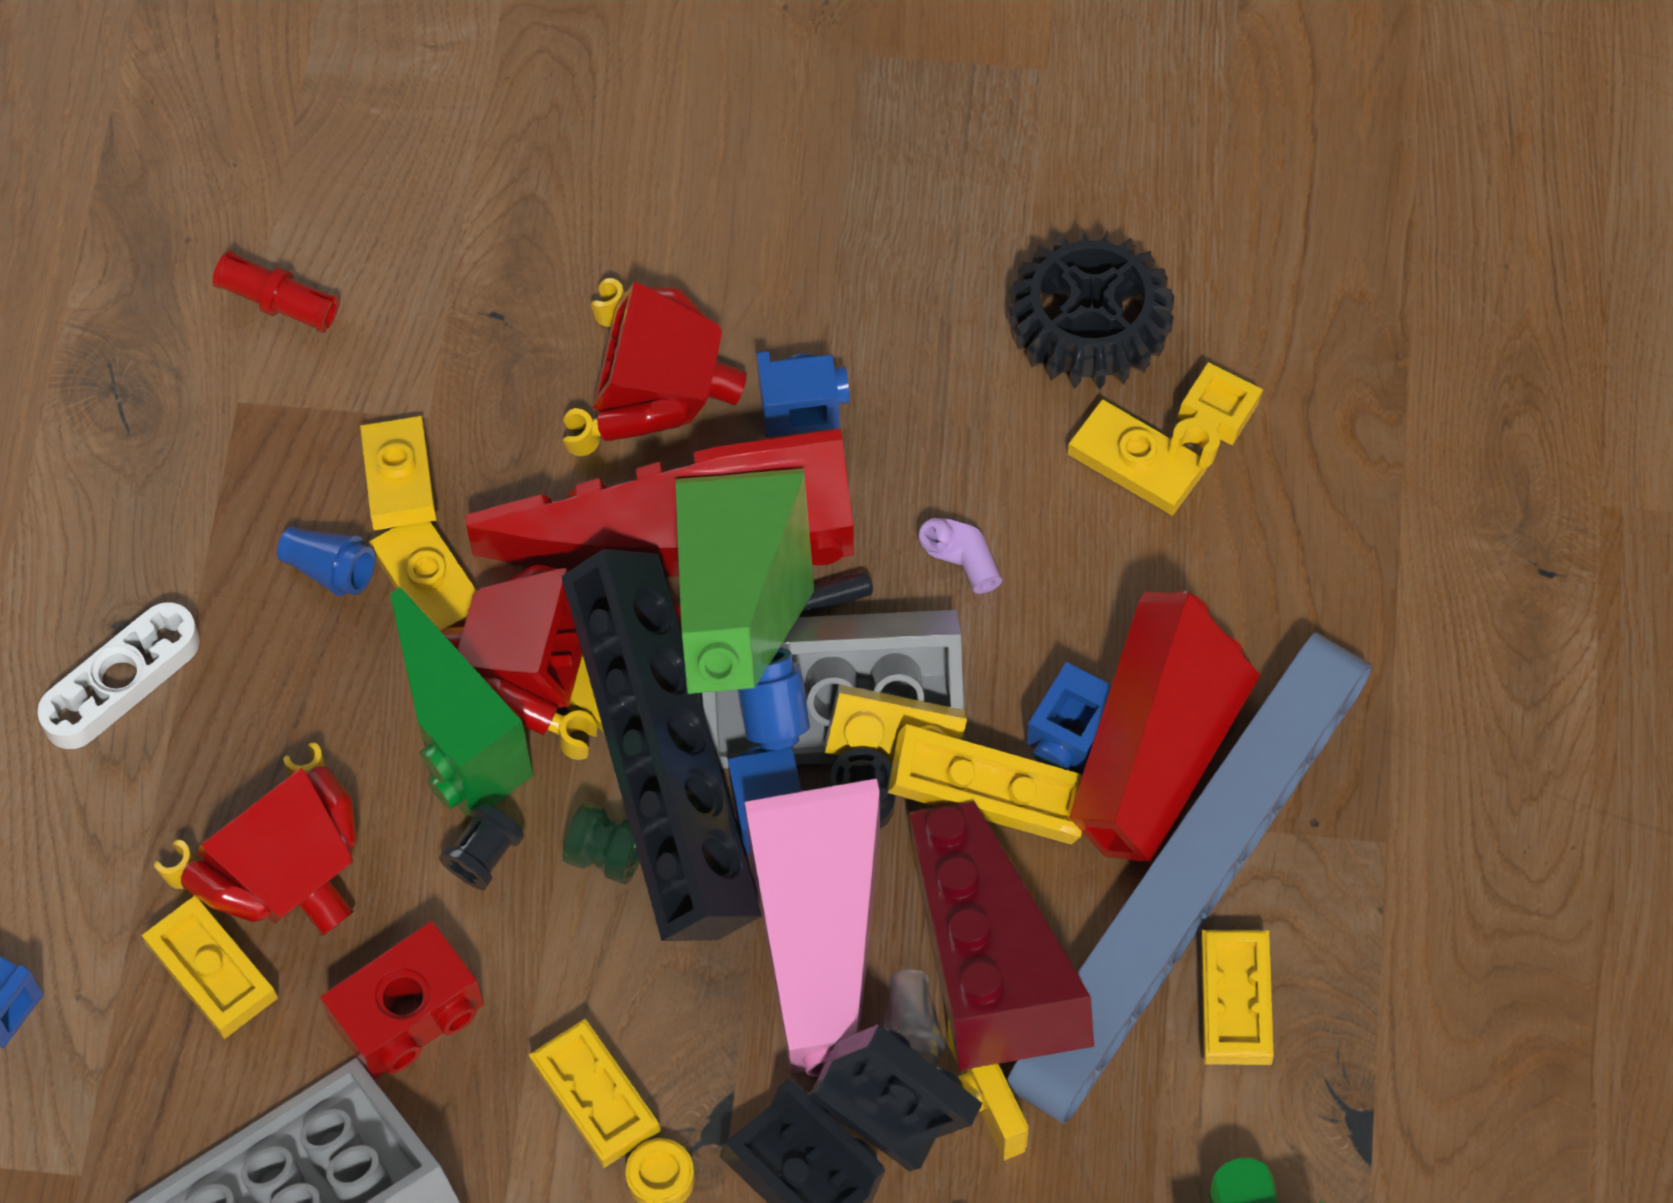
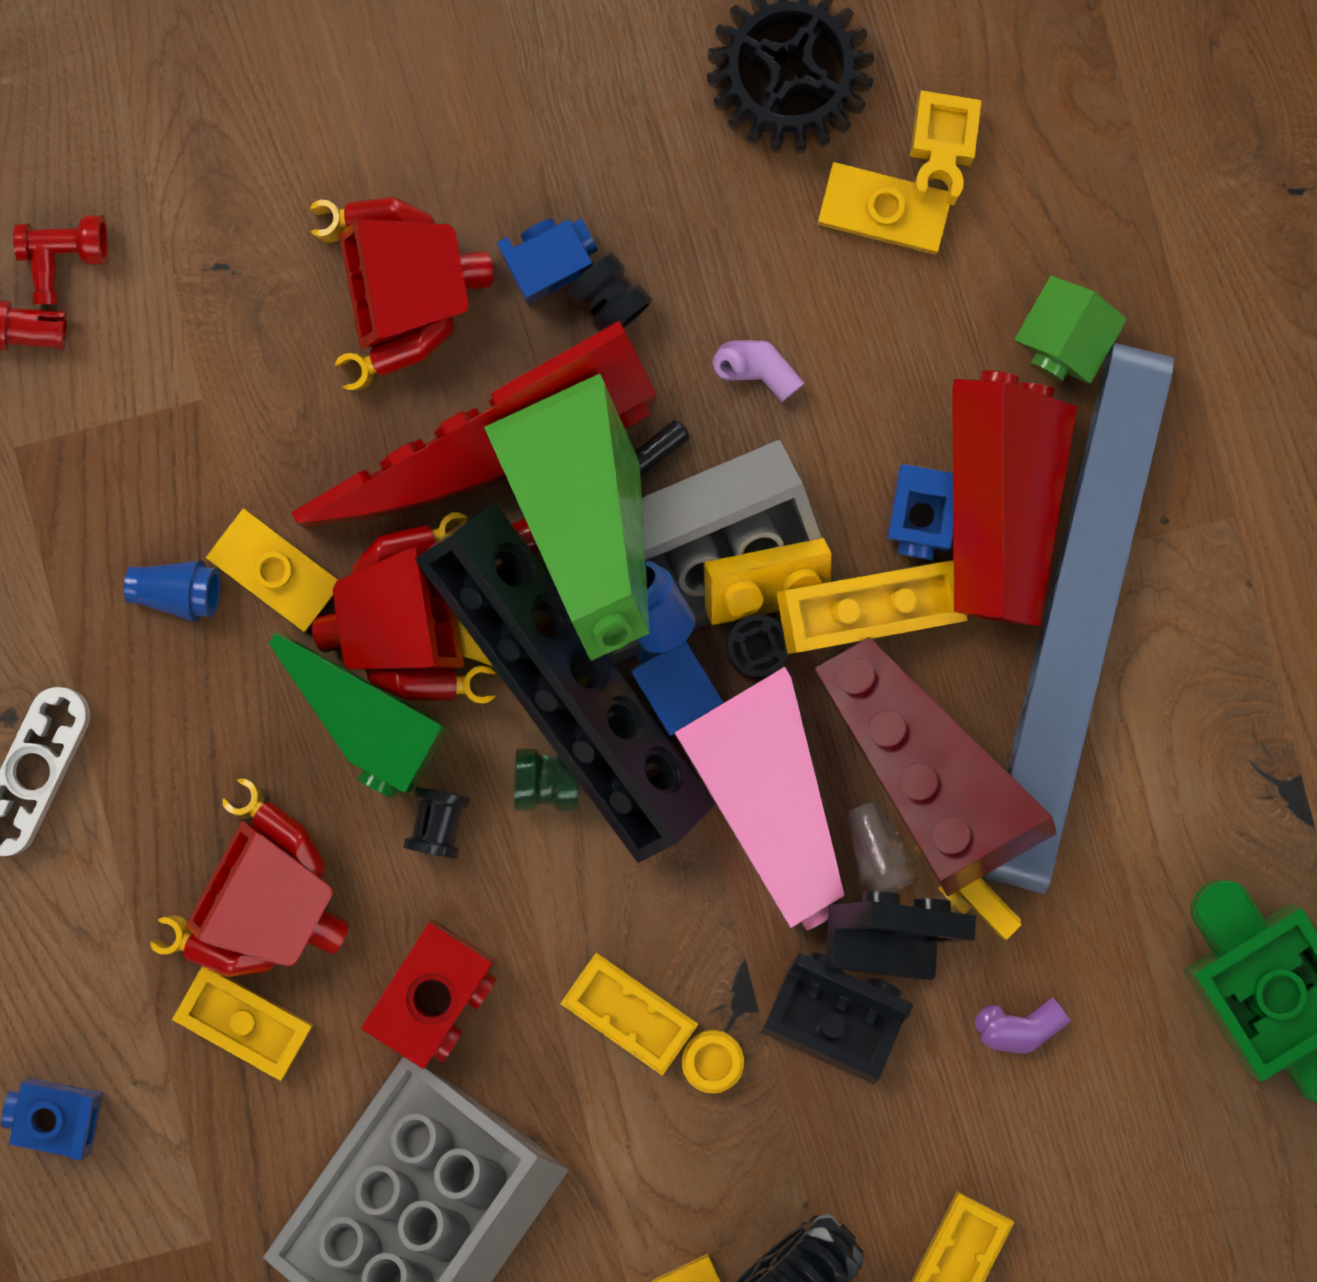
camera: 25 degrees left, 25 degrees up
yellow plate [360,416,436,530] -> none
yellow plate [1201,930,1274,1065] -> none
none -> red piece [13,215,108,304]
none -> black wheel [566,252,653,332]
none -> bright green brick [1014,276,1127,384]

